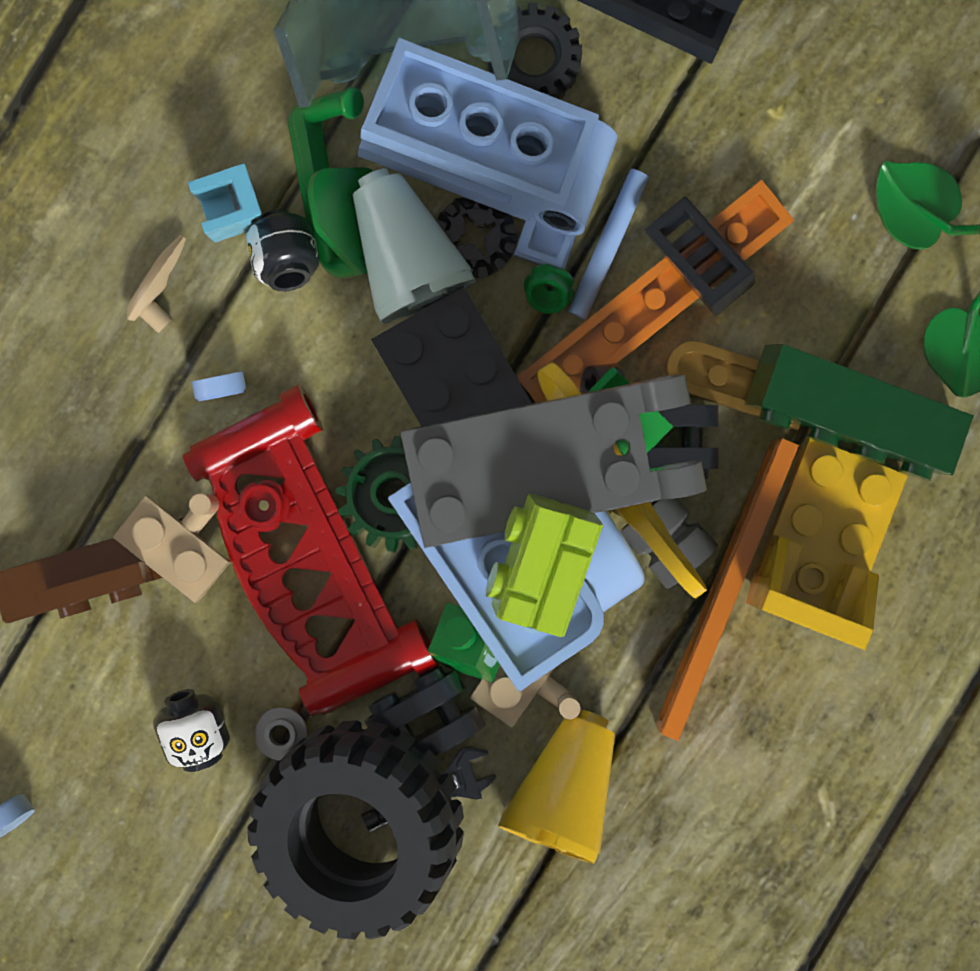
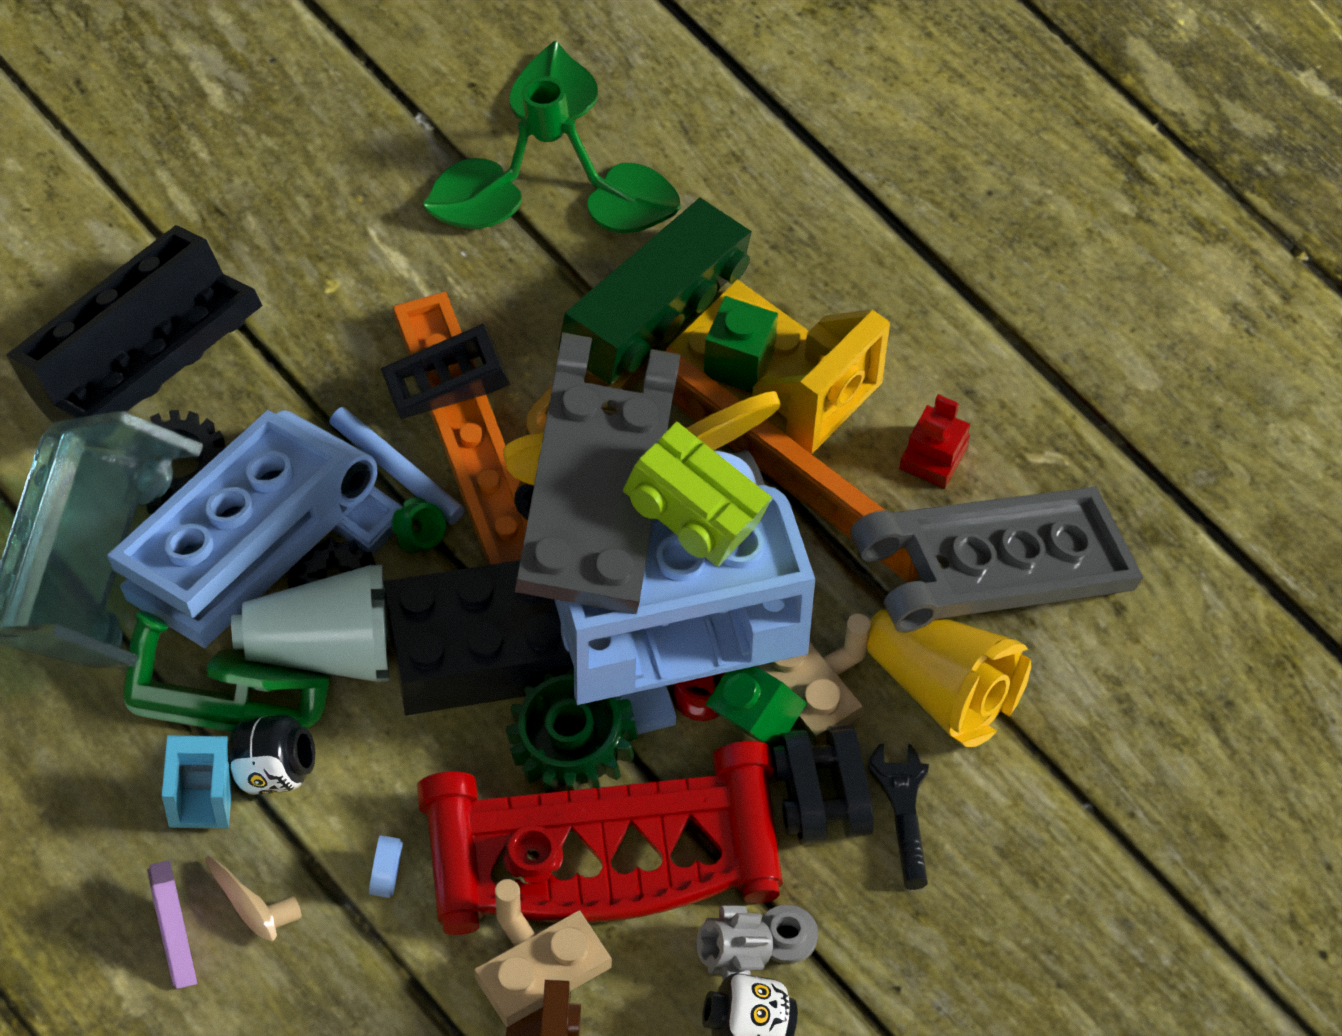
camera: 75 degrees left, 30 degrees down
black tyre [247,720,464,940] -> none
none -> lavender tile [147,860,198,989]
none -> light grey gear [697,906,773,980]
none -> green brick [704,296,778,392]
none -> dark grey hinge [850,487,1143,633]
none -> red piece [899,394,970,489]

